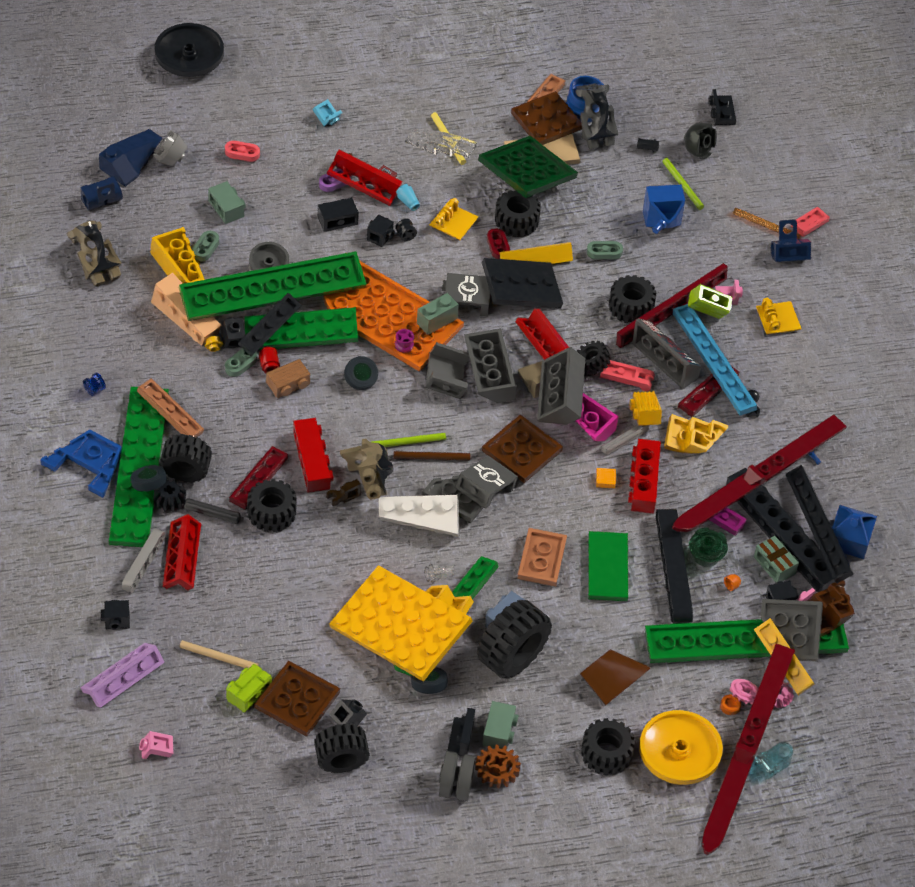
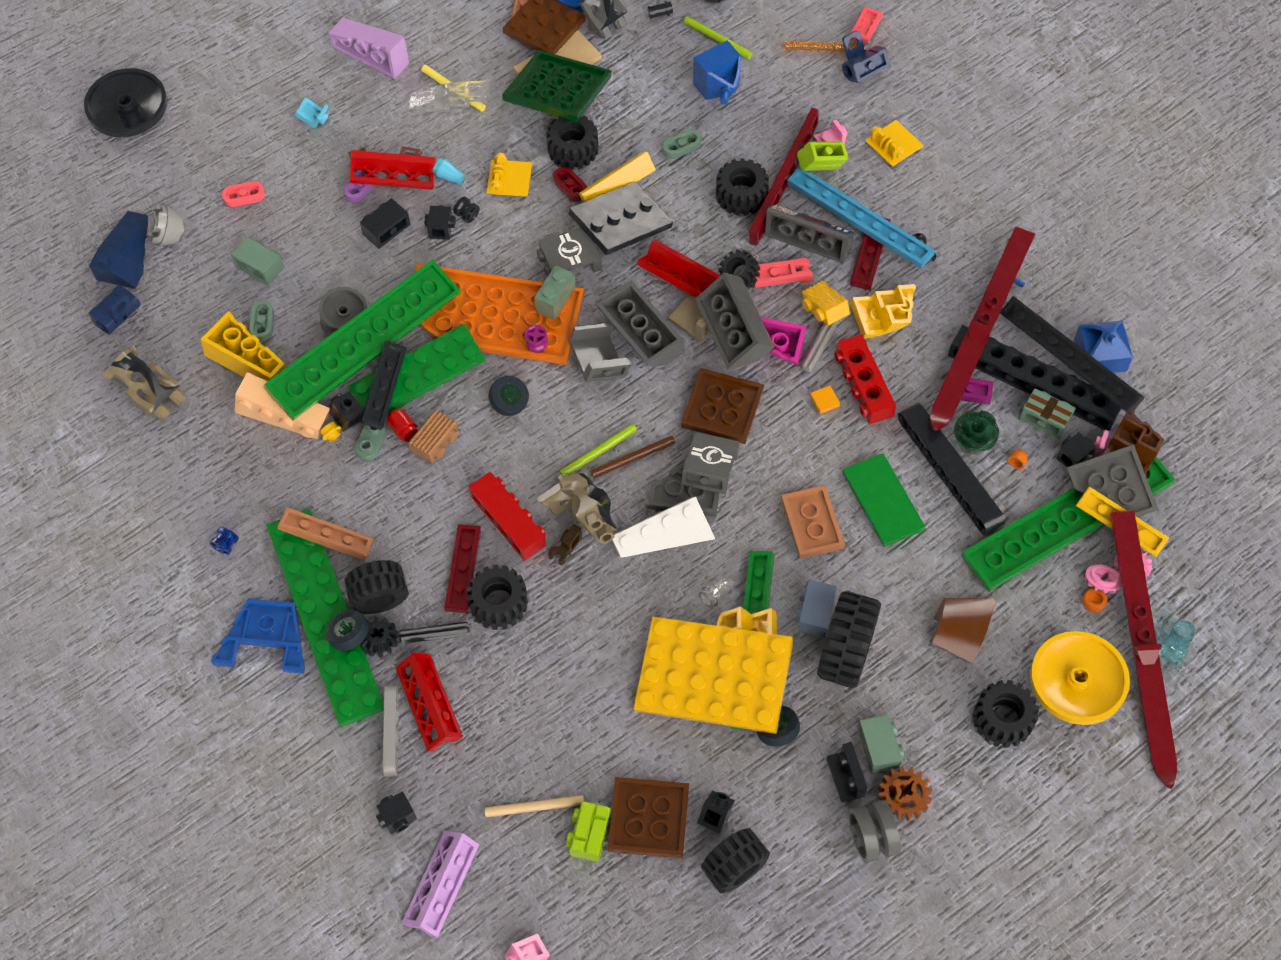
camera: 20 degrees left, 10 degrees up
none -> lavender wedge [329,18,409,79]

